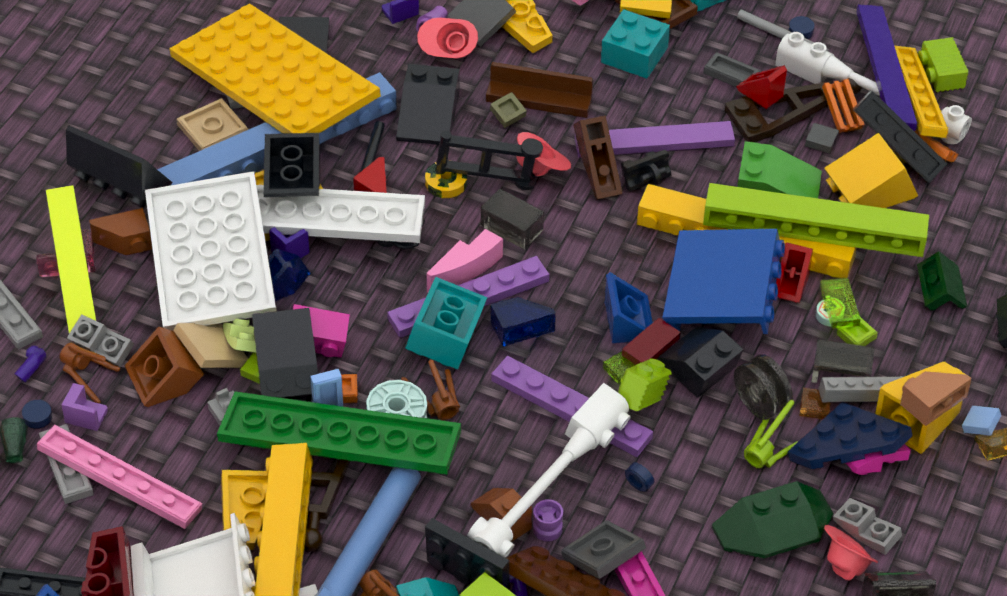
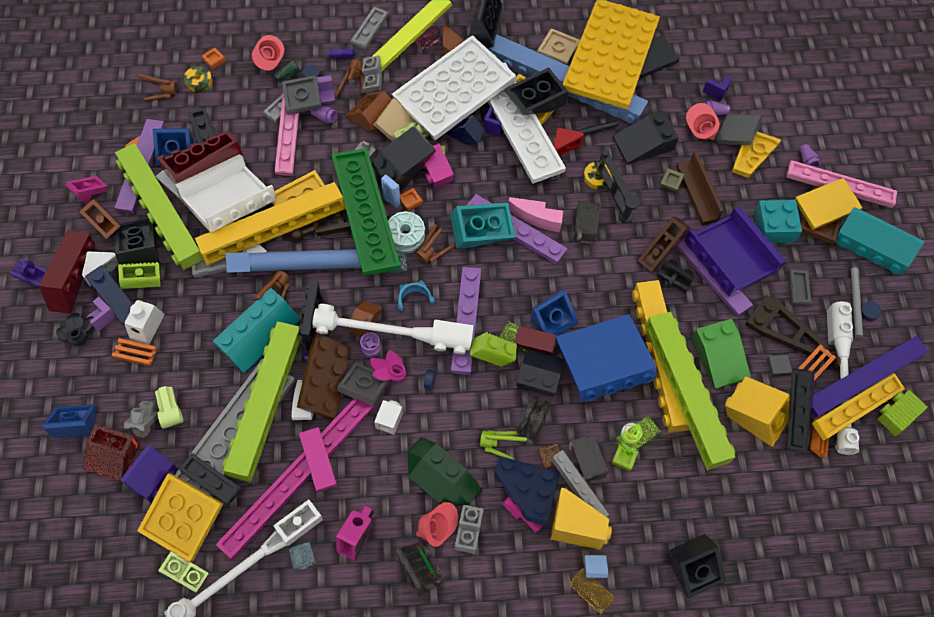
camera: 60 degrees right, 15 degrees up
clear blue slope [491,297,556,347] -> none
coral piece [516,132,571,176] -> none
red slope [736,65,787,109] -> none
red slope [776,242,813,303] -> none
nougat slope [900,371,972,426] -> none
dark green panel [917,251,967,311] -> none
none -> dark grey tile [282,75,322,115]
none -> medium lavender cone [310,106,338,124]
none -> dark pink plate [370,350,406,382]
none -> white brick [374,400,403,435]
none -> dark azure helmet [397,280,435,311]
none -> dark purple panel [684,206,786,297]

